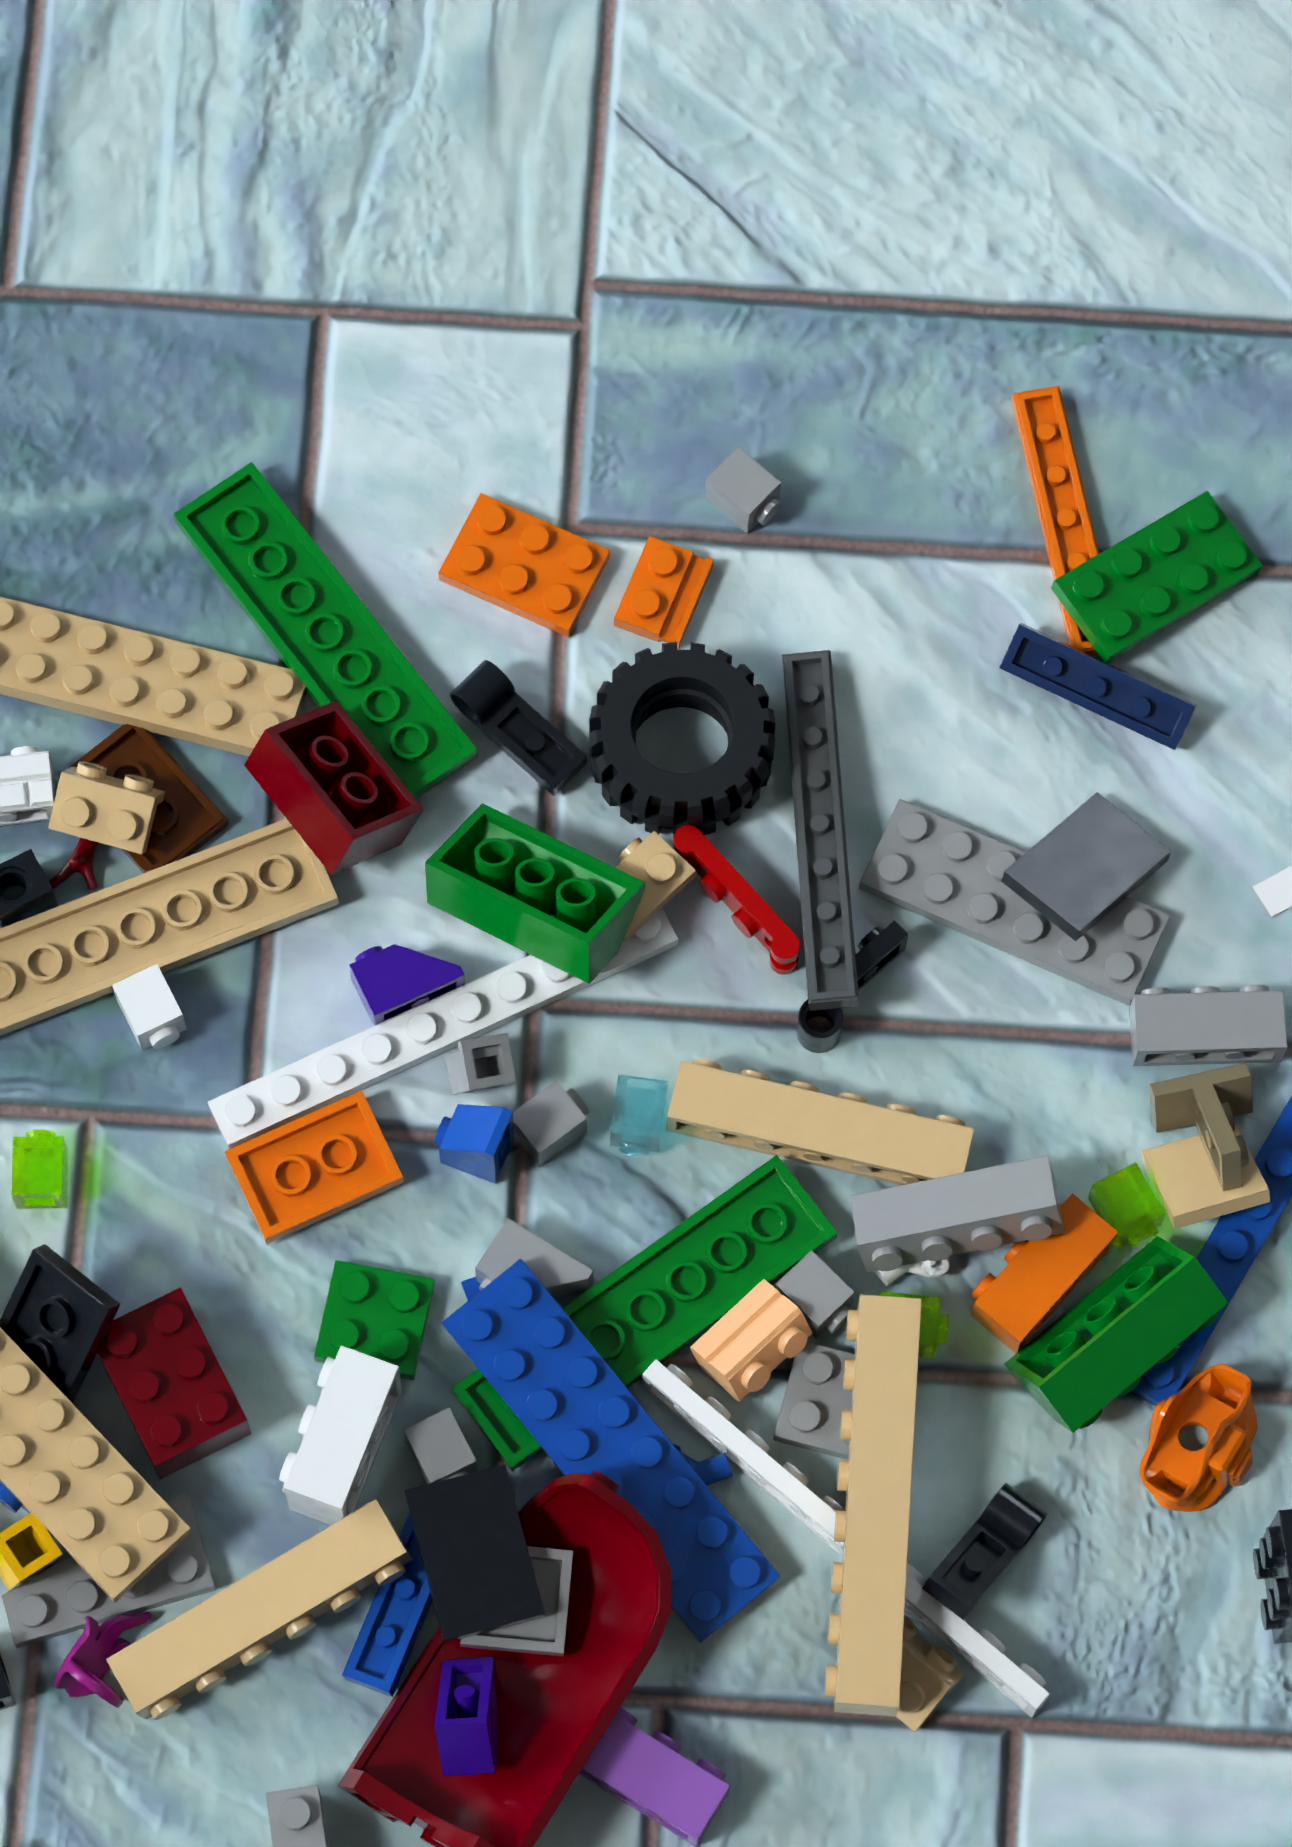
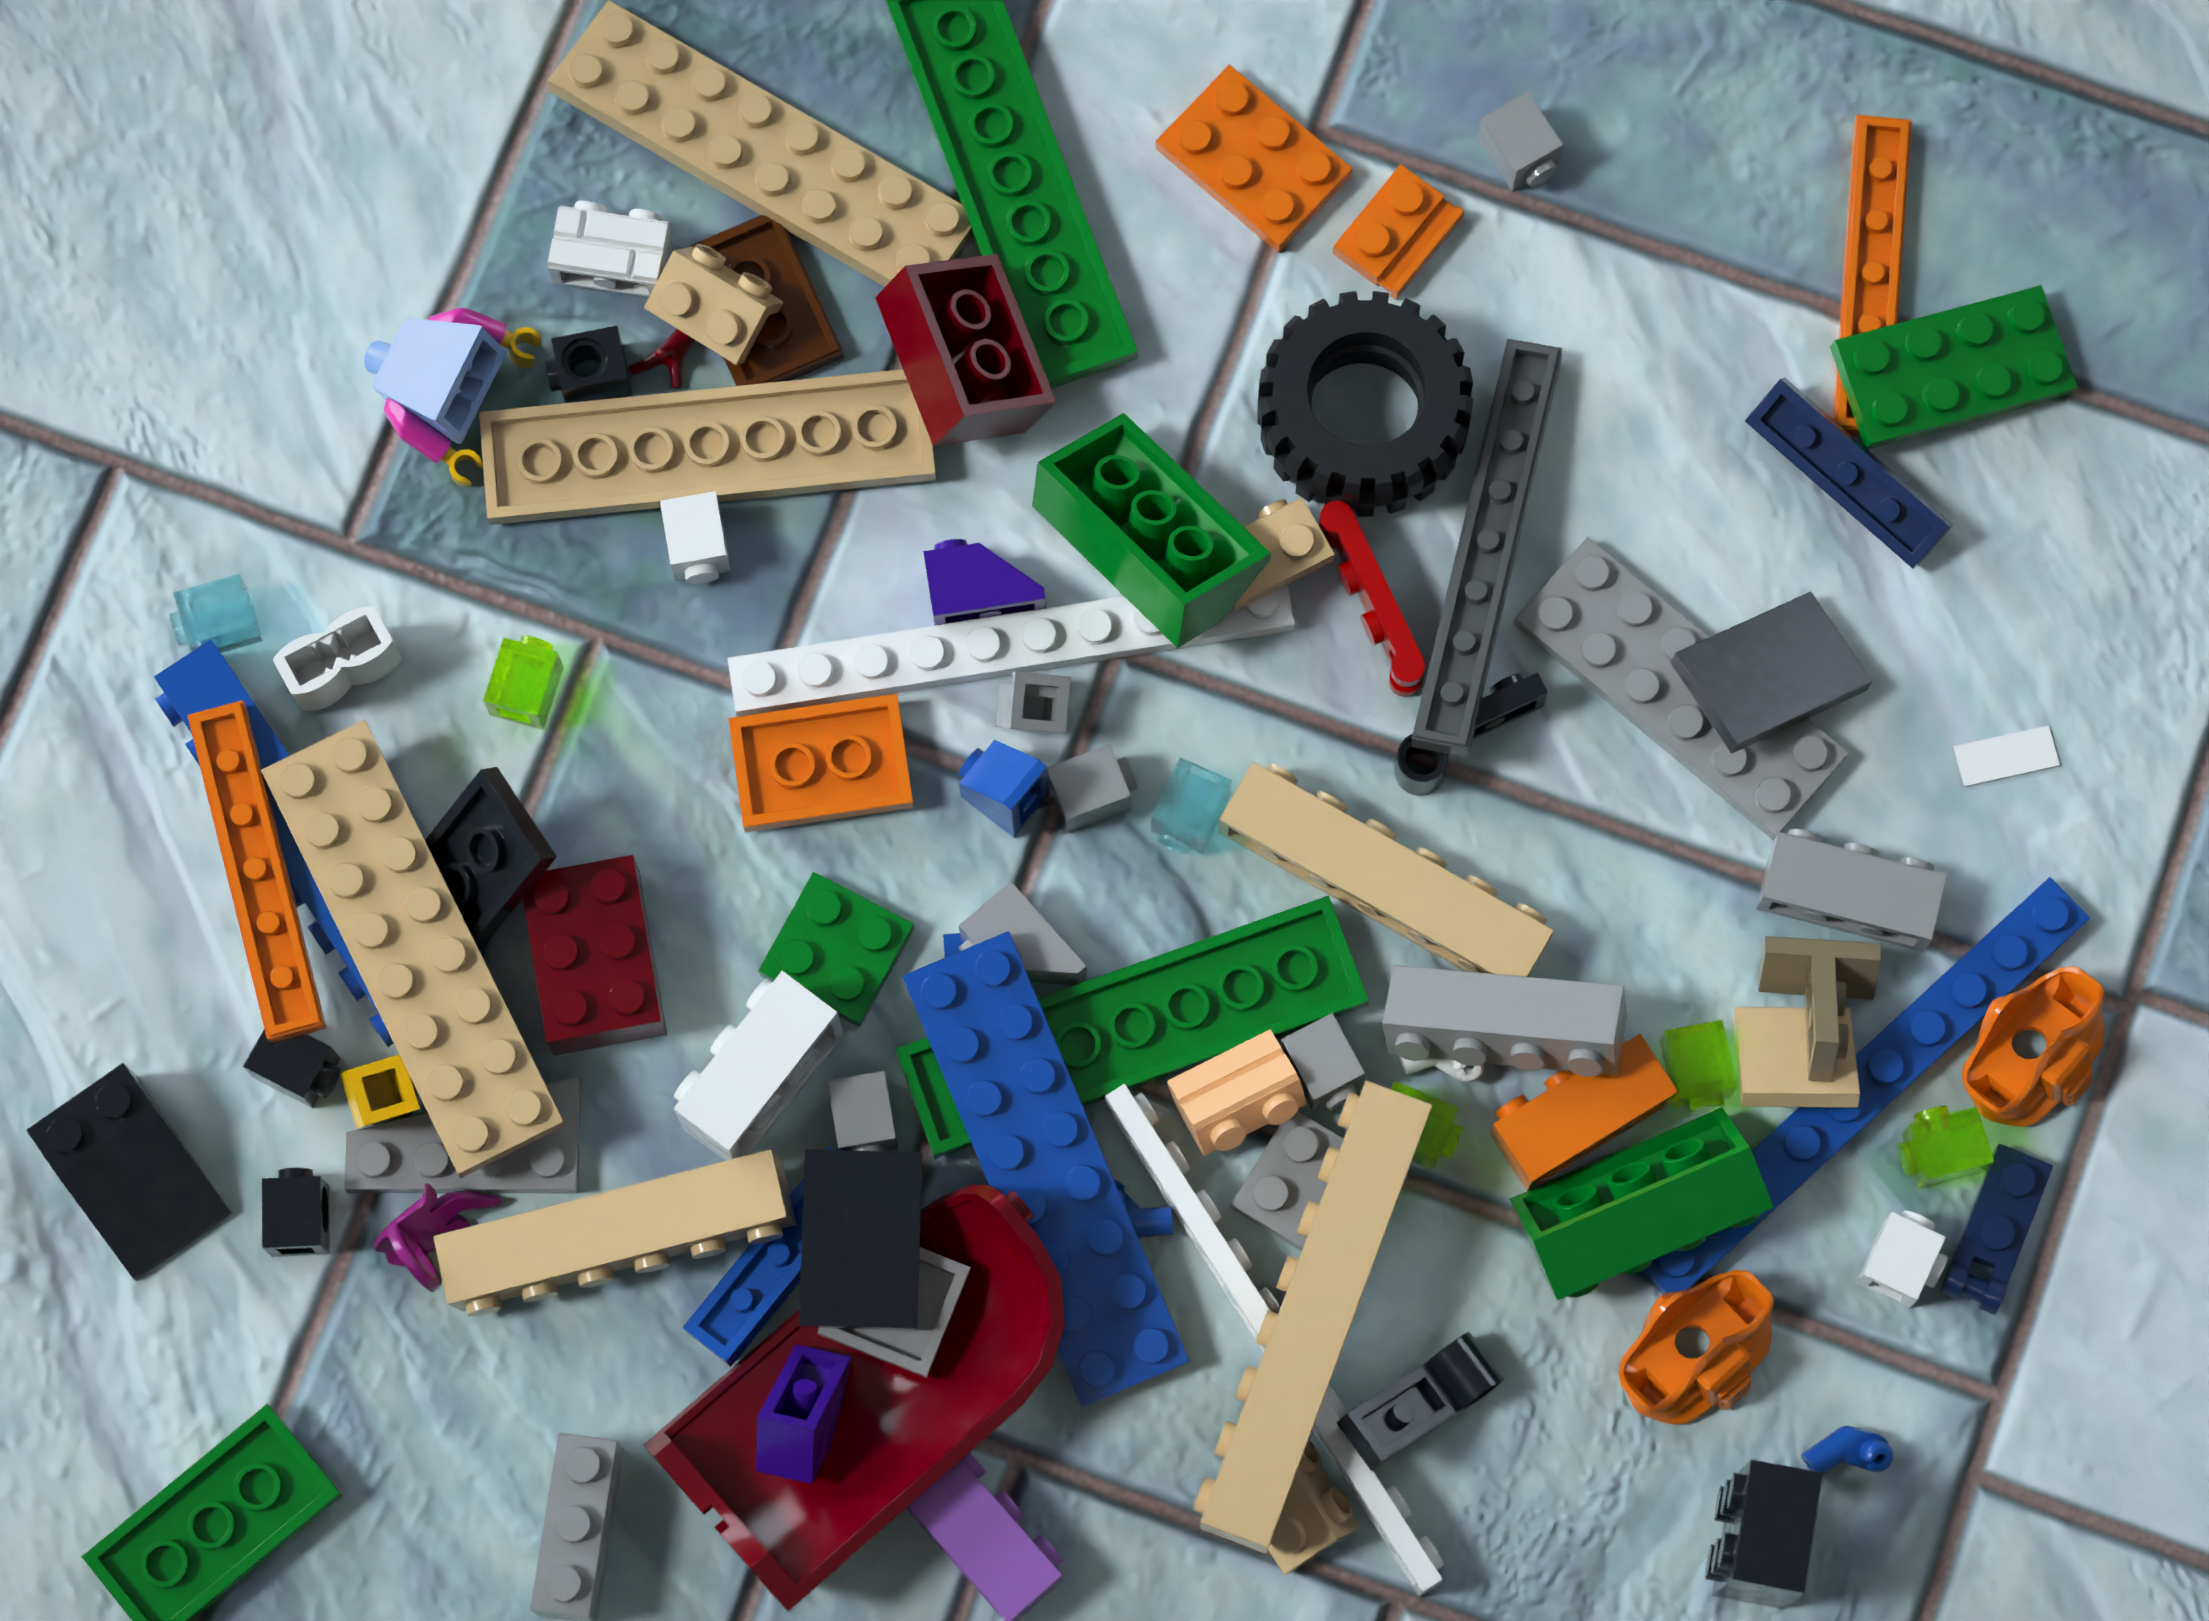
camera: 20 degrees right, 5 degrees up
black plate [450,660,587,796] -> none

